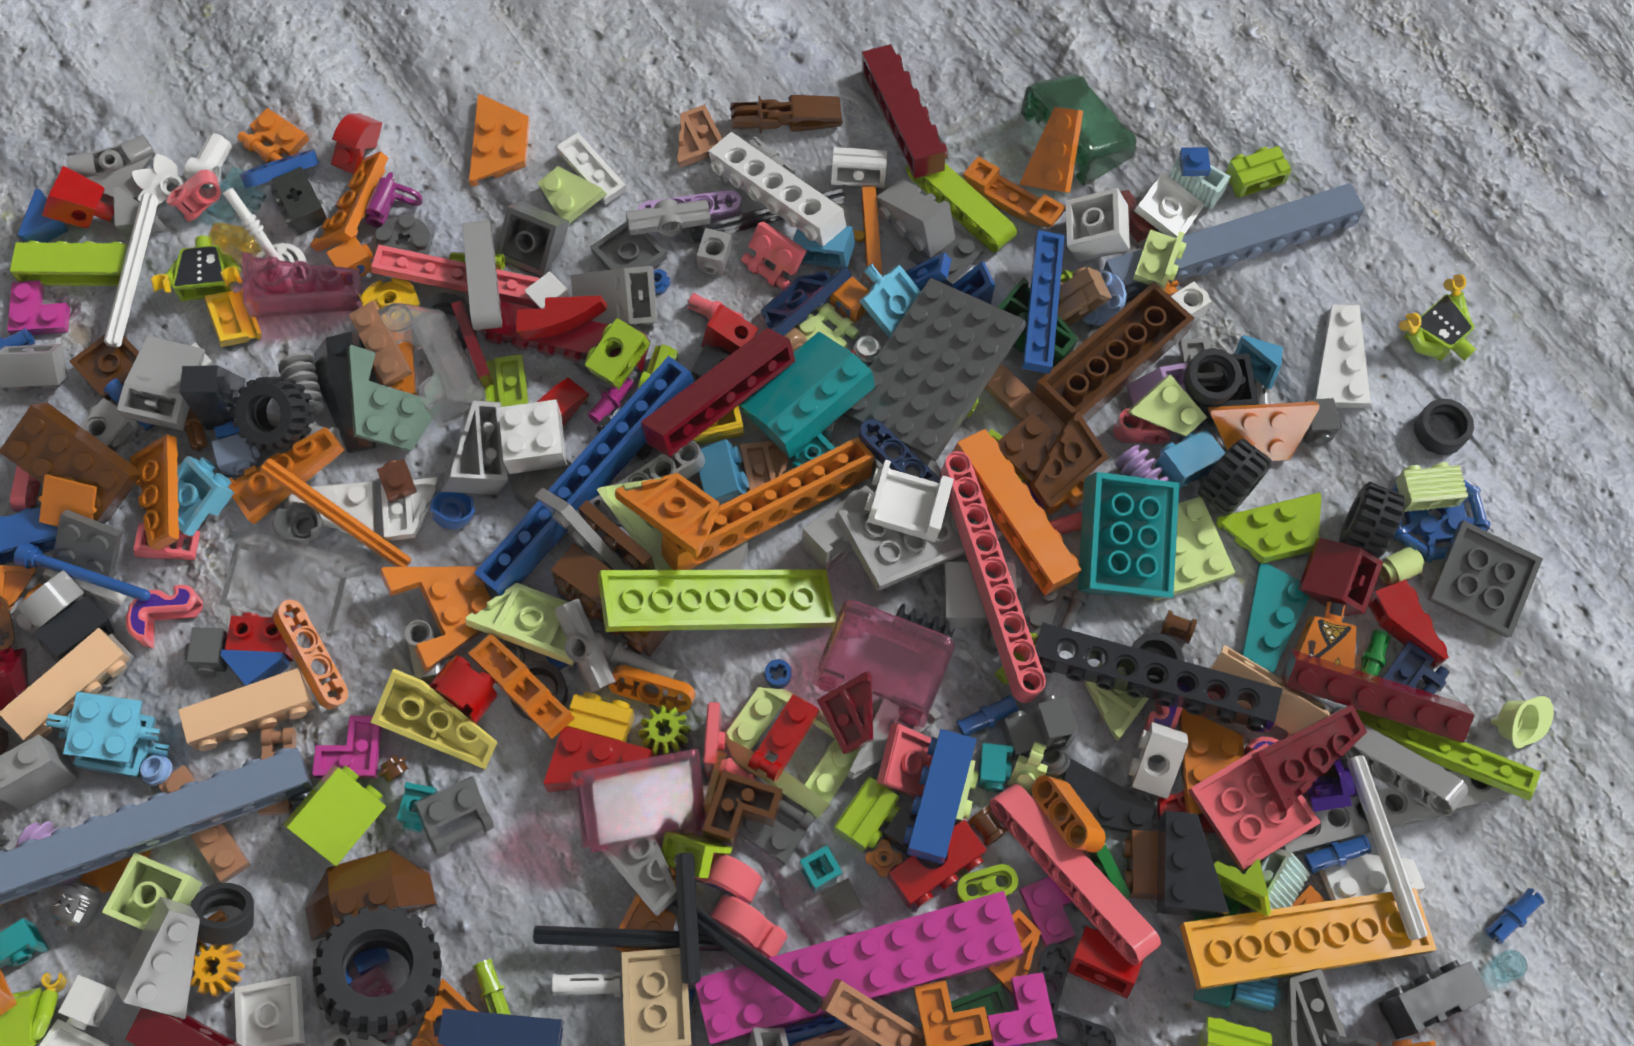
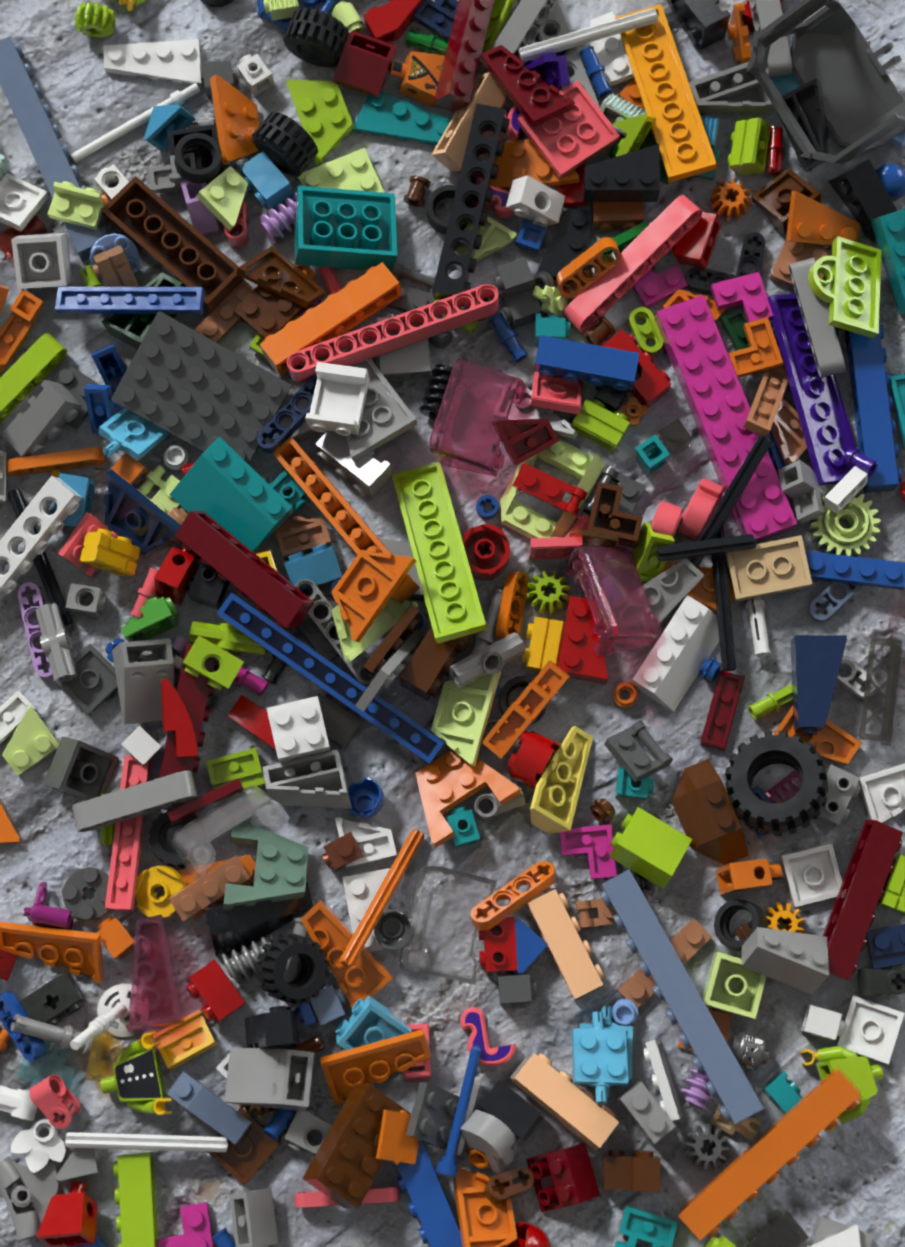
camera: 90 degrees left, 10 degrees up
none -> light grey pin [11,1014,94,1056]
none -> white bar [70,83,201,163]
none -> lime gear [74,2,116,39]
none -> yellow brick [80,529,141,577]
none -> bright green plate [121,597,179,642]
none -> sand blue slope [167,1071,253,1145]
none -> lavender hand [171,637,190,654]
none -> red brick [186,959,245,1024]
none -> white brick [237,54,274,97]
none -> teal brick [447,806,480,849]
none -> red brick [462,524,510,581]
none -> blue plate [516,220,547,253]
none -> orange plate [612,682,638,708]
none -> white slope [631,595,719,712]
none -> white plate [644,1038,684,1121]
none -> blue plate [700,657,722,681]
none -> dark red tile [700,670,745,751]
none -> orange gear [709,178,752,222]
none -> orange torso [715,859,782,895]

